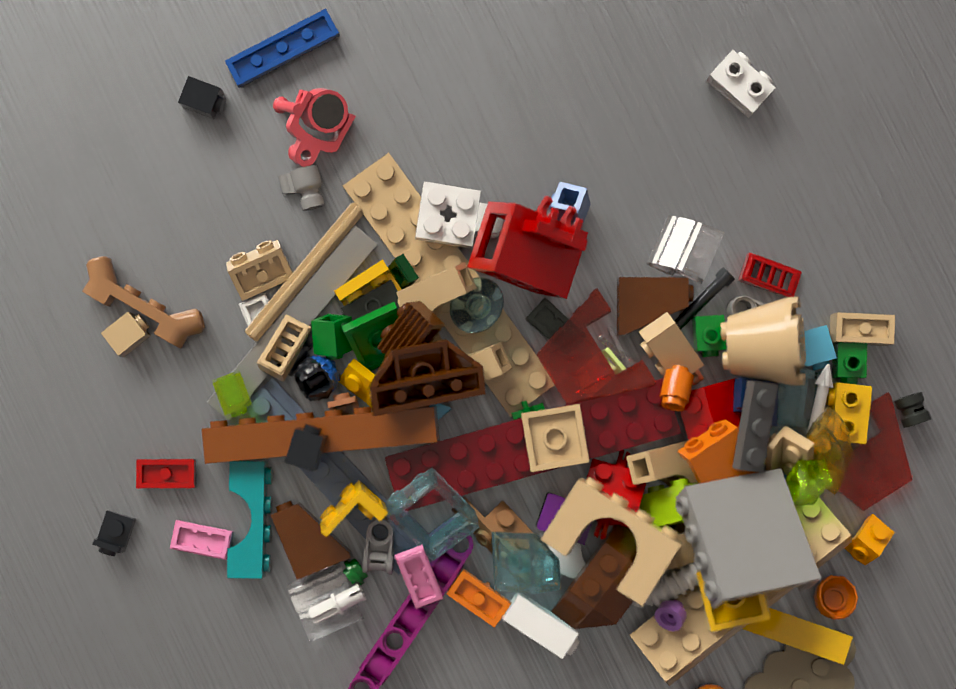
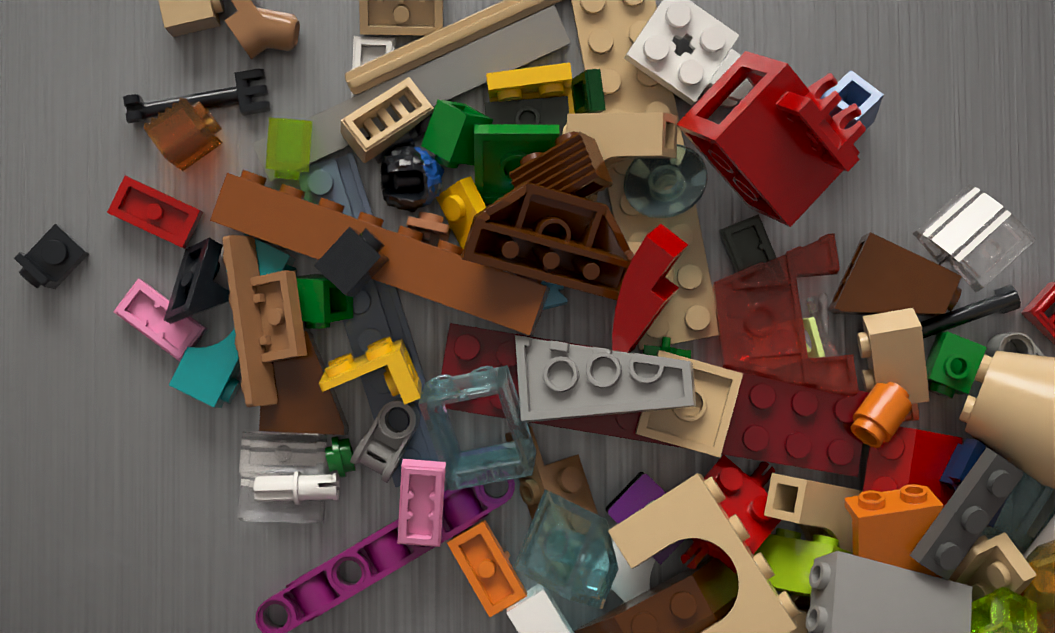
camera: 20 degrees right, 0 degrees up
none -> black hinge [123,69,271,124]
none -> clear orange brick [144,97,223,171]
none -> black slope [164,237,230,324]
none -> medium nougat bracket [222,235,307,407]
none -> green brick [296,274,354,329]
none -> light grey wing [515,335,696,422]
none -> red slope [612,224,688,353]

